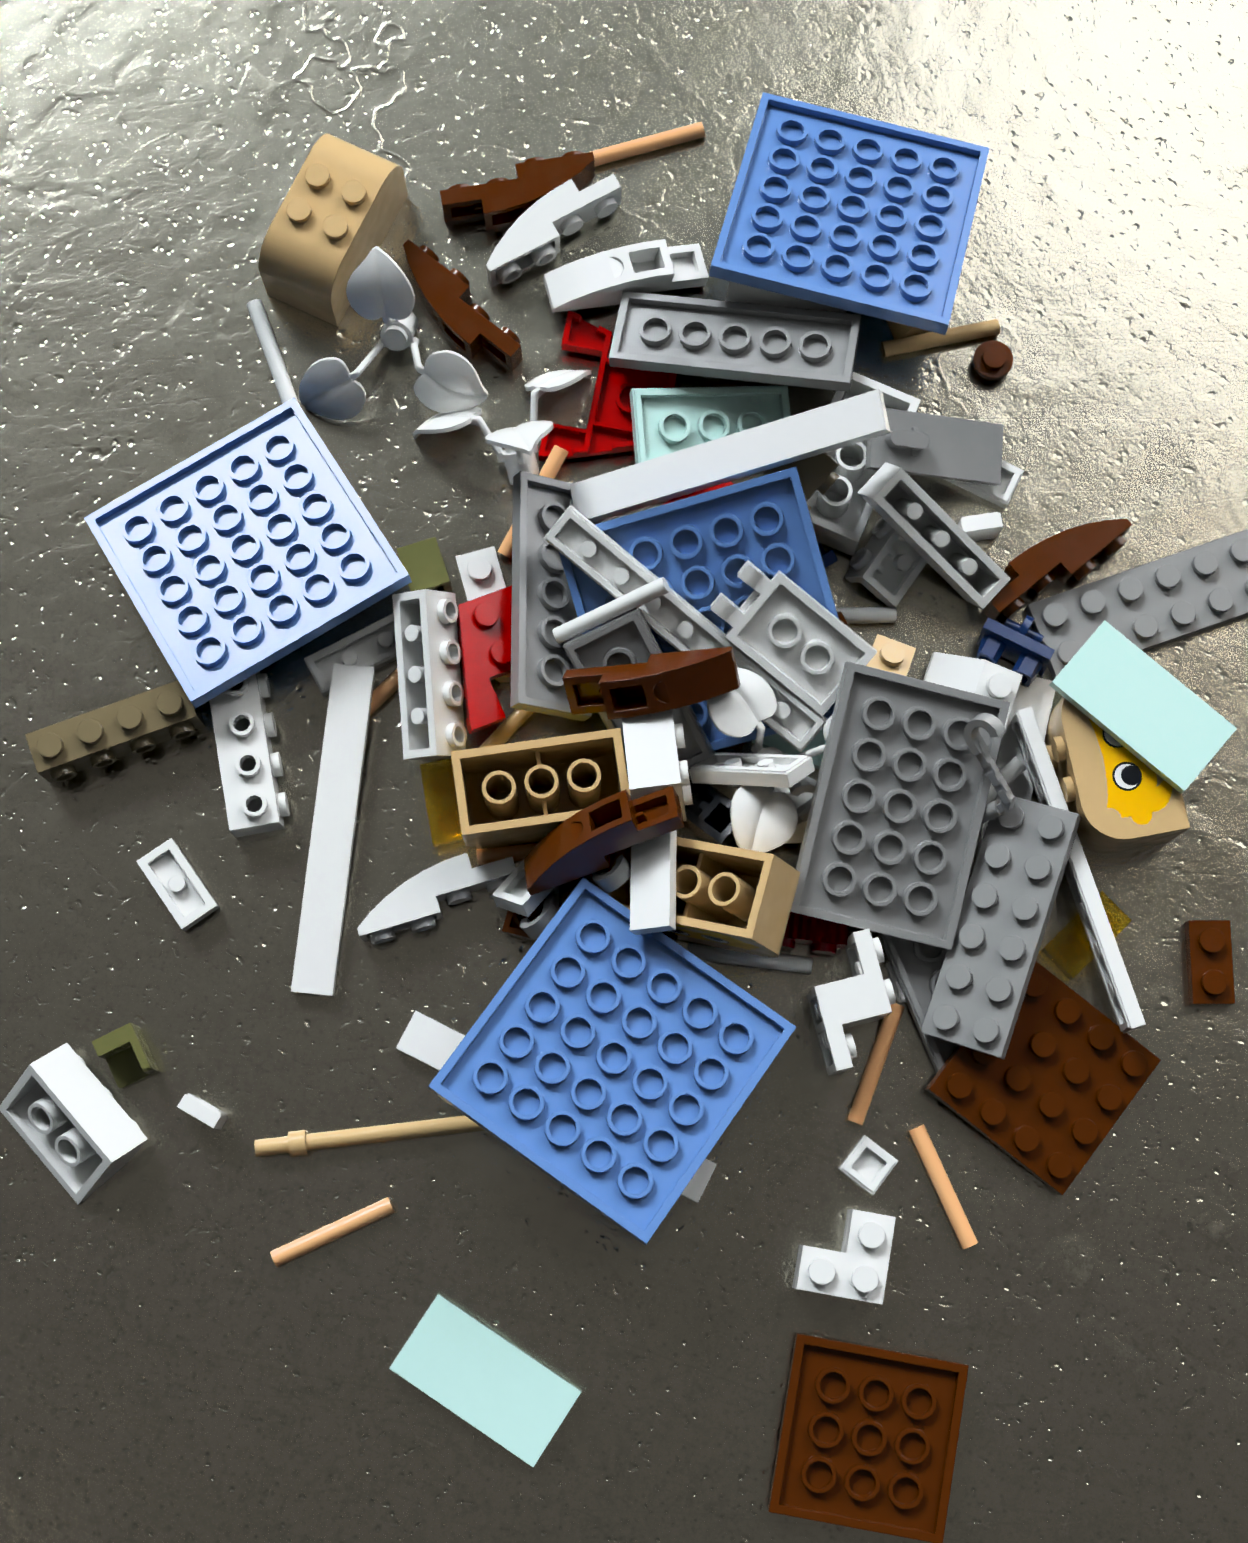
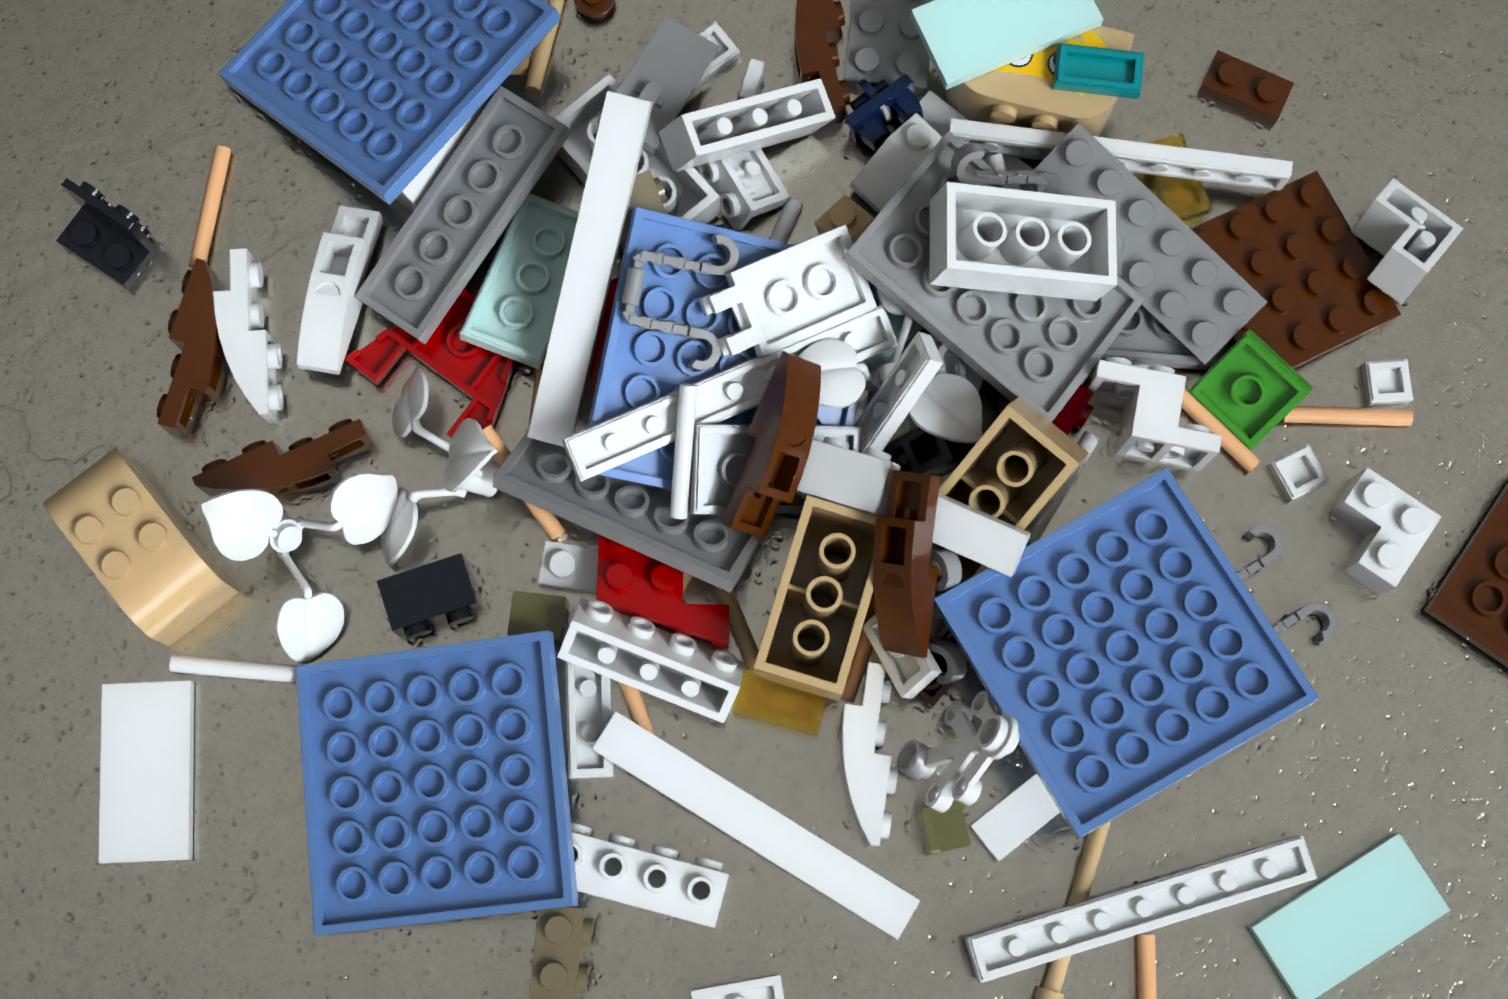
camera: 65 degrees left, 0 degrees up
none -> black bracket [56,178,159,291]
none -> white tile [98,680,194,864]
none -> black brick [377,553,482,639]
none -> light grey piece [621,235,739,370]
none -> white plant [898,690,1020,813]
none -> olive panel [916,801,971,856]
none -> white brick [929,182,1117,301]
none -> white tile [965,835,1317,983]
none -> teal tile [1053,43,1145,99]
none -> bright green tile [1188,328,1314,450]
none -> light grey piece [1237,524,1338,644]
none -> white brick [1351,178,1464,305]
none -> white tile [1361,359,1413,407]

